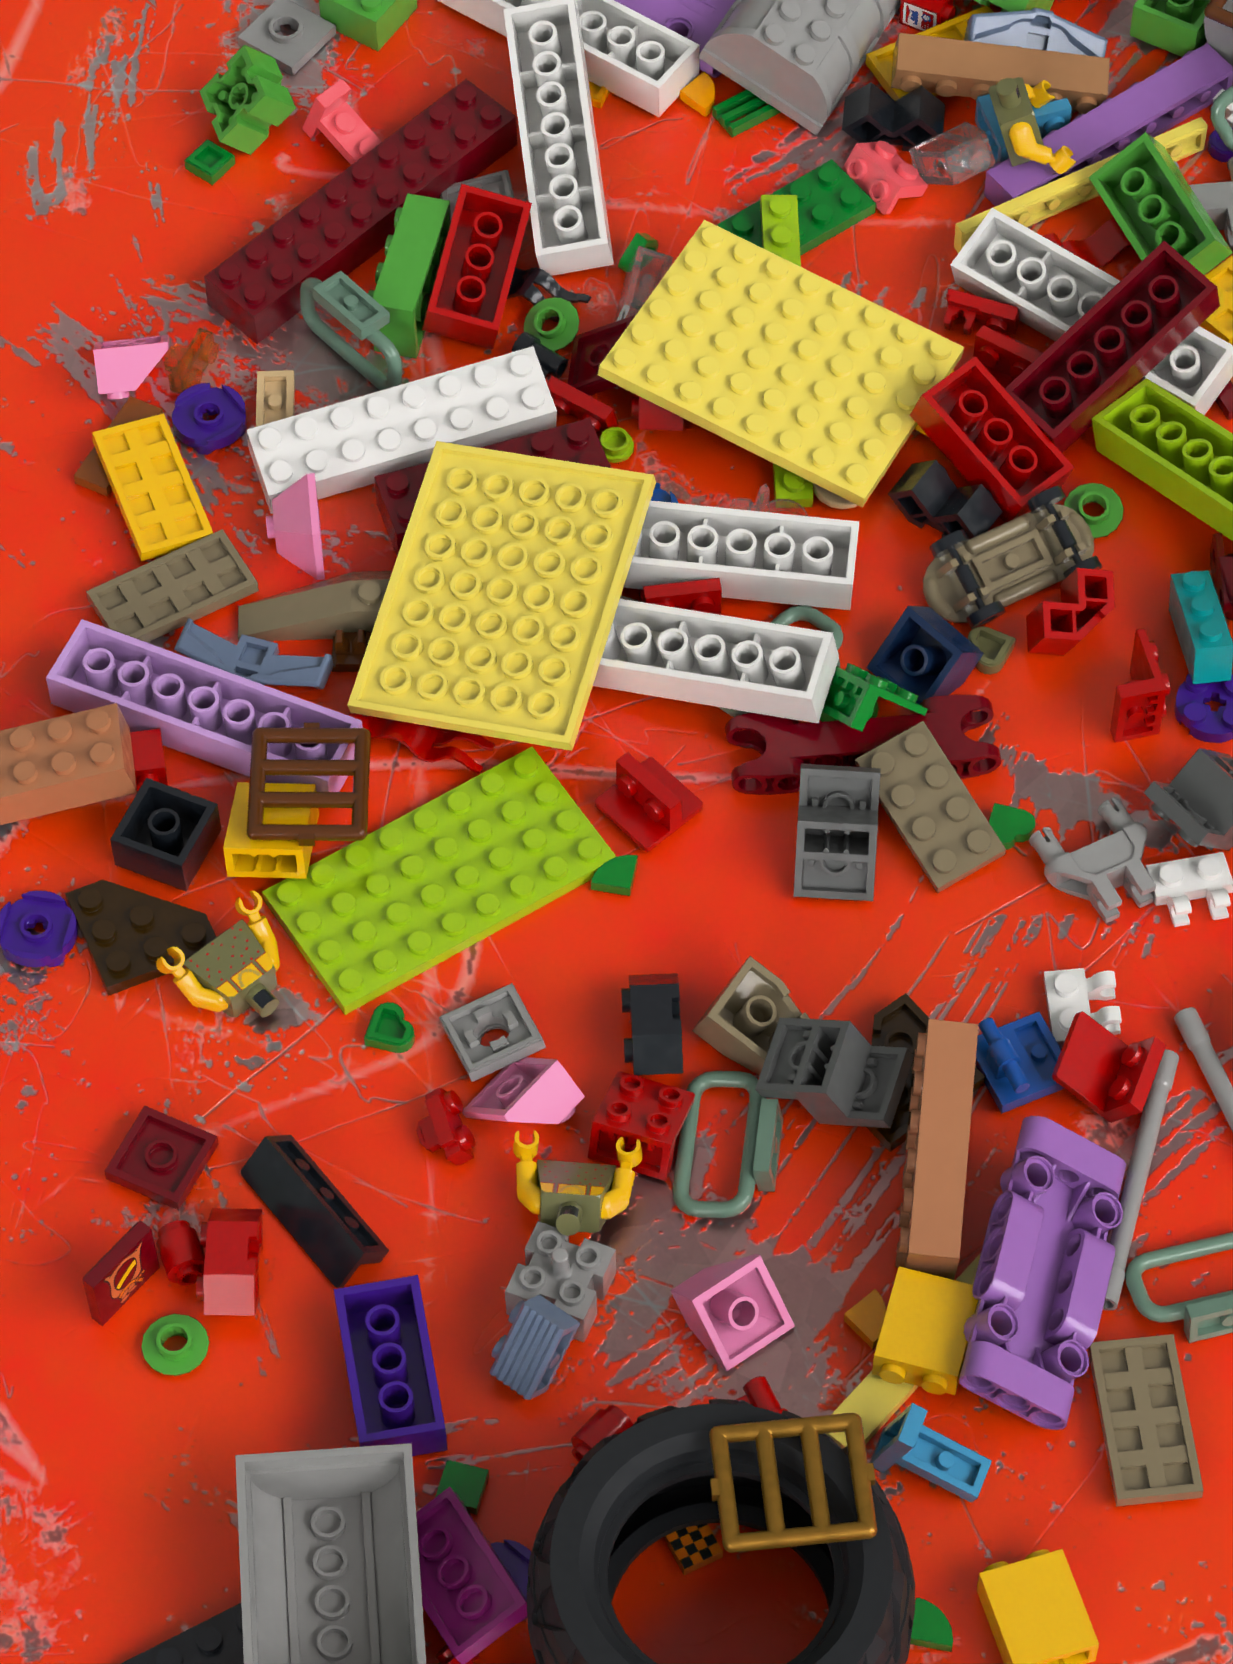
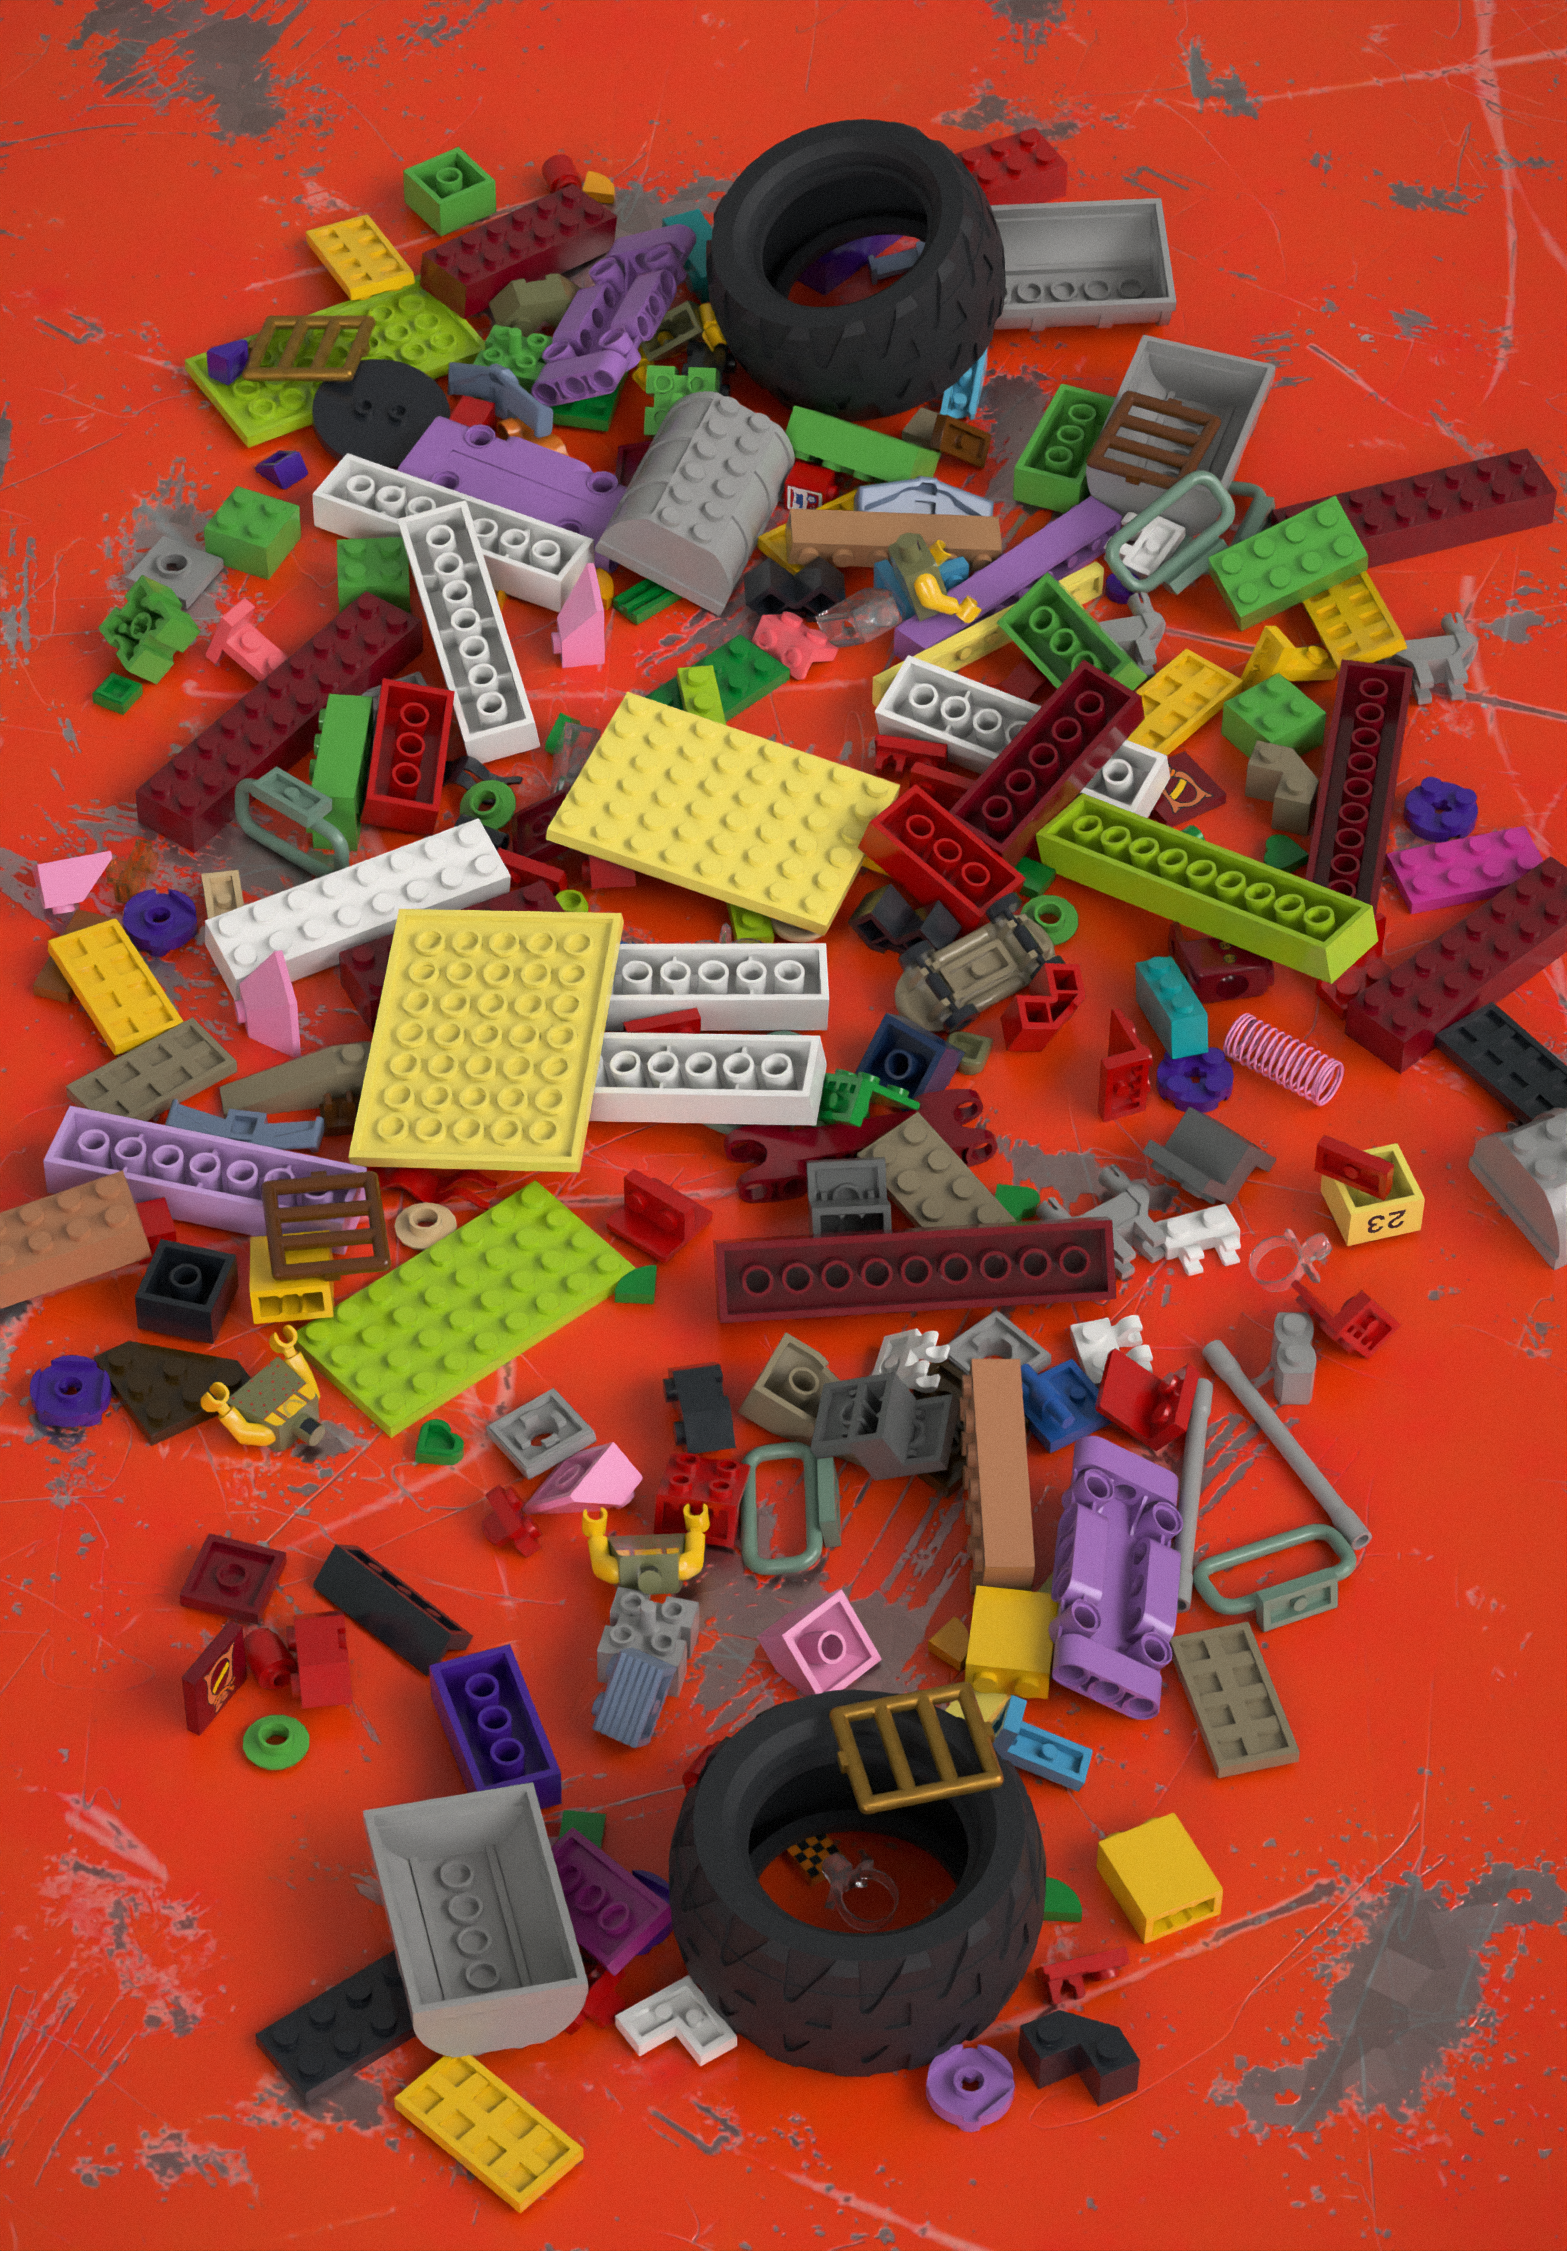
camera: 10 degrees left, 10 degrees down
none -> bright green brick [337,537,411,614]
none -> tan piece [394,1202,457,1251]
none -> bright pink slope [551,563,605,668]
none -> dark red brick [713,1216,1116,1323]
none -> clear piece [821,1853,899,1931]
none -> white plate [872,1328,950,1393]
none -> light grey piece [946,1310,1052,1382]
none -> green tile [1015,856,1056,899]

